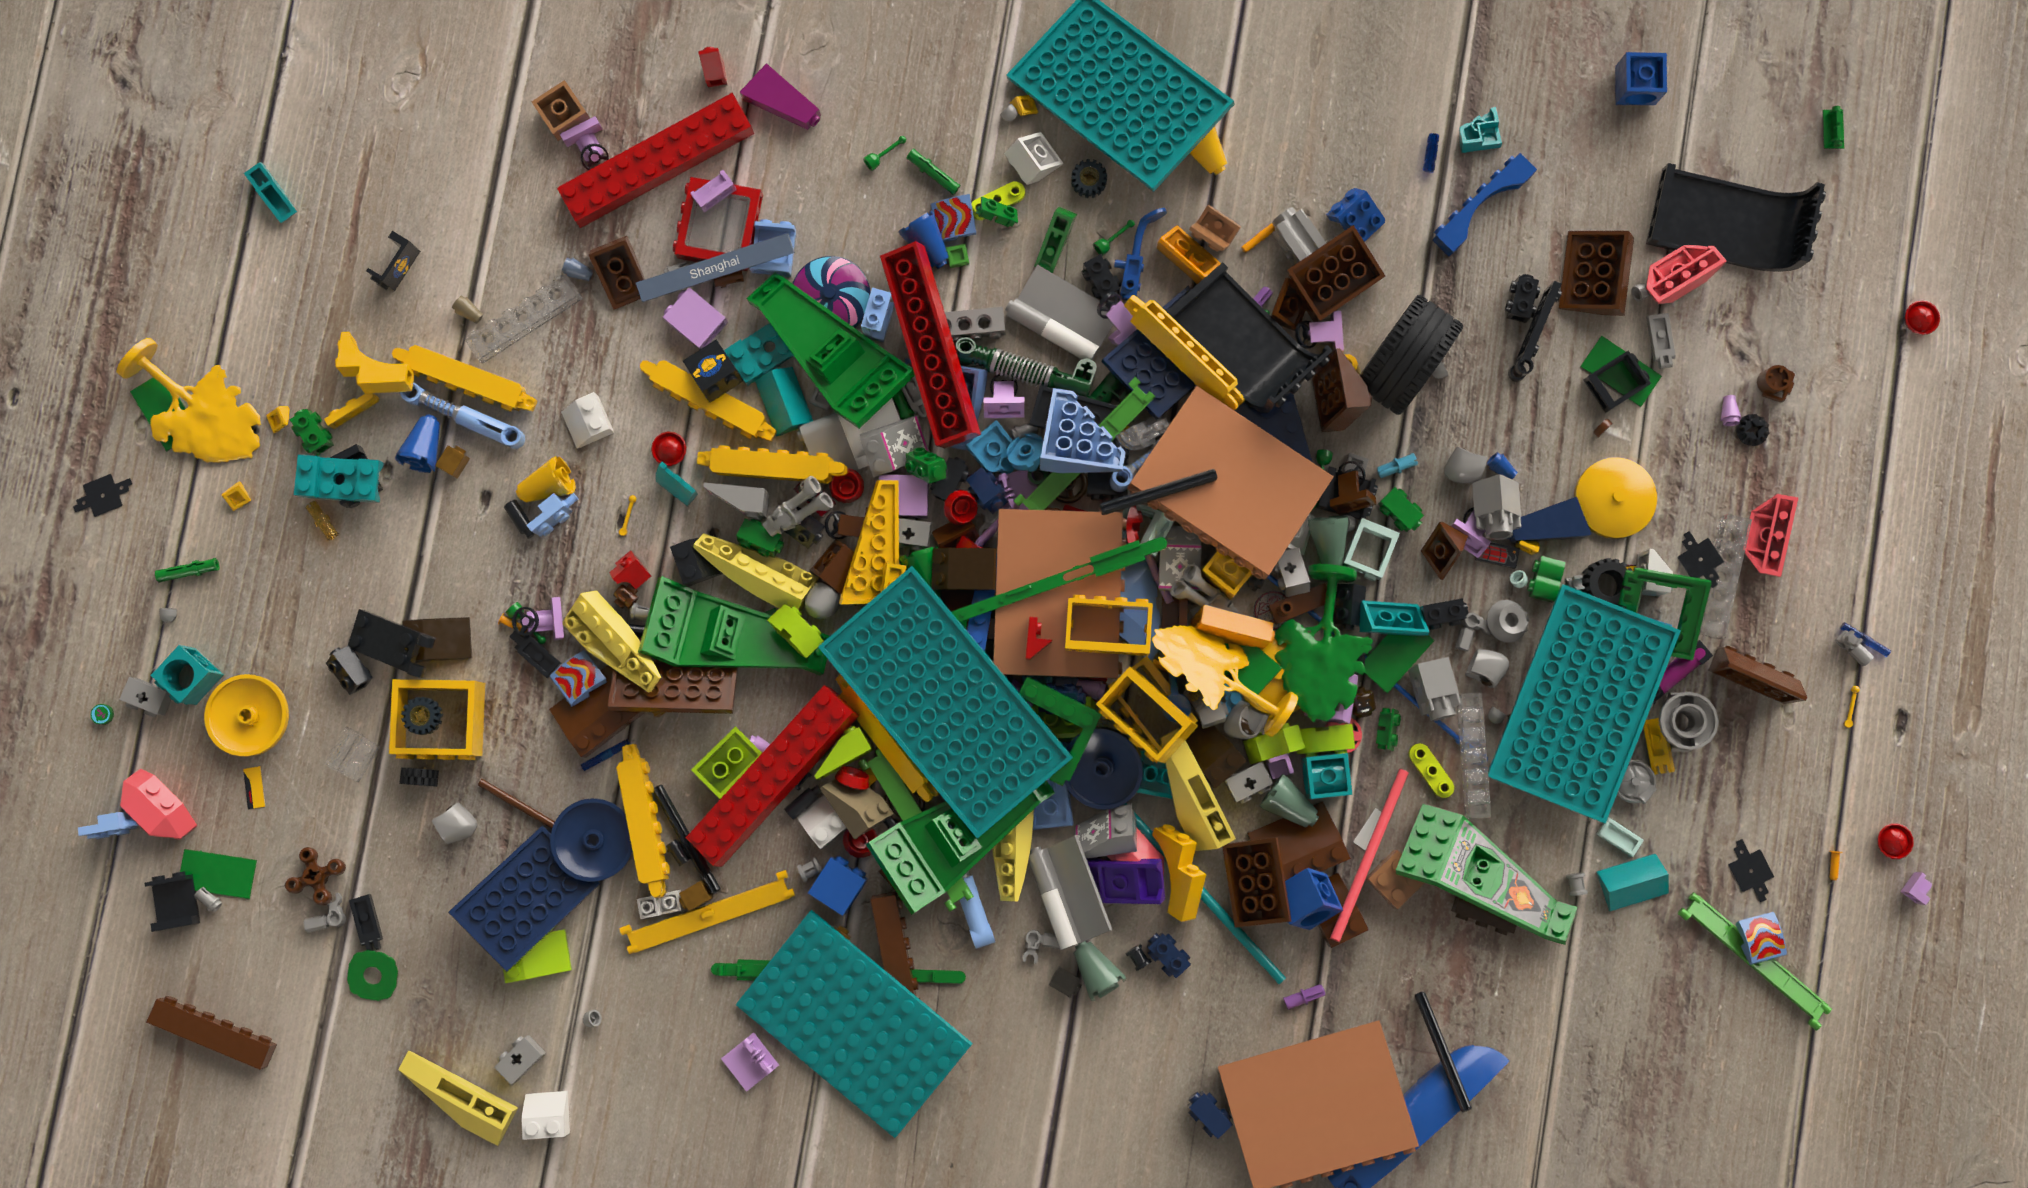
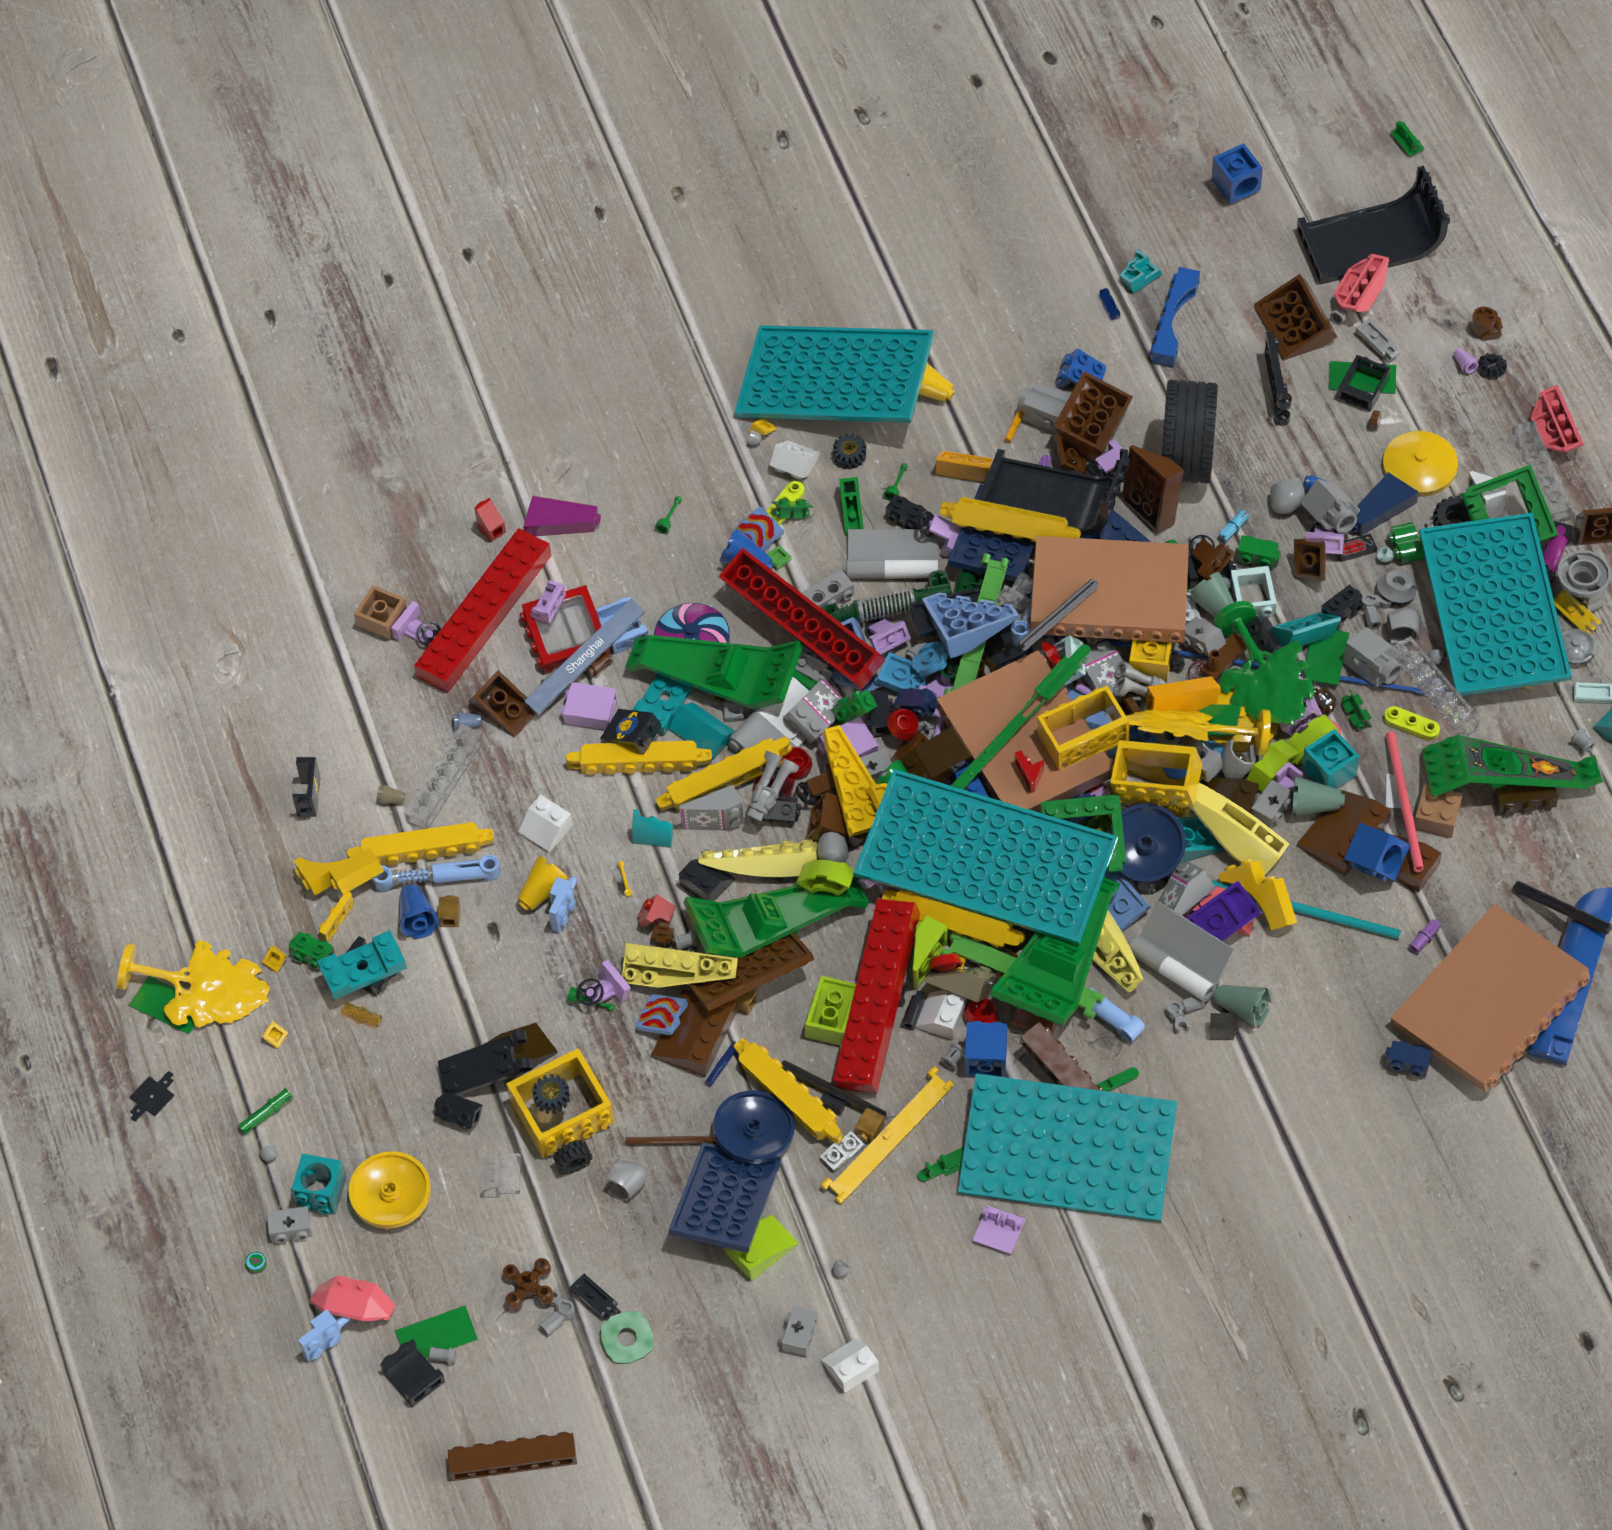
camera: 30 degrees left, 25 degrees down
teal slope [243,162,297,223] -> none
yellow sticker [243,766,265,809] -> none
light yellow wedge [398,1051,518,1146] -> none
light orange piece [498,613,528,633] -> none
black cylinder [504,499,535,539] -> none
black hinge [509,631,562,678] -> none
red hat [651,431,687,466] -> none
green brick [736,518,784,558] -> none
light blue panel [861,288,894,342] -> none
green pin [906,148,961,195] -> none
blue piece [1114,208,1167,301] -> none
black bush [1125,944,1152,971] -> none
dark blue brick [1147,932,1191,978] -> none
medium nougat bracket [1189,205,1241,252] -> none
reddish brown slope [1222,837,1291,927] -> none
light grey hinge [1432,361,1448,379] -> none
black brick [1505,274,1540,323] -> none
yellow slope [1515,541,1539,555] -> none
black piece [1678,531,1724,588] -> none
red hat [1904,300,1940,335] -> none

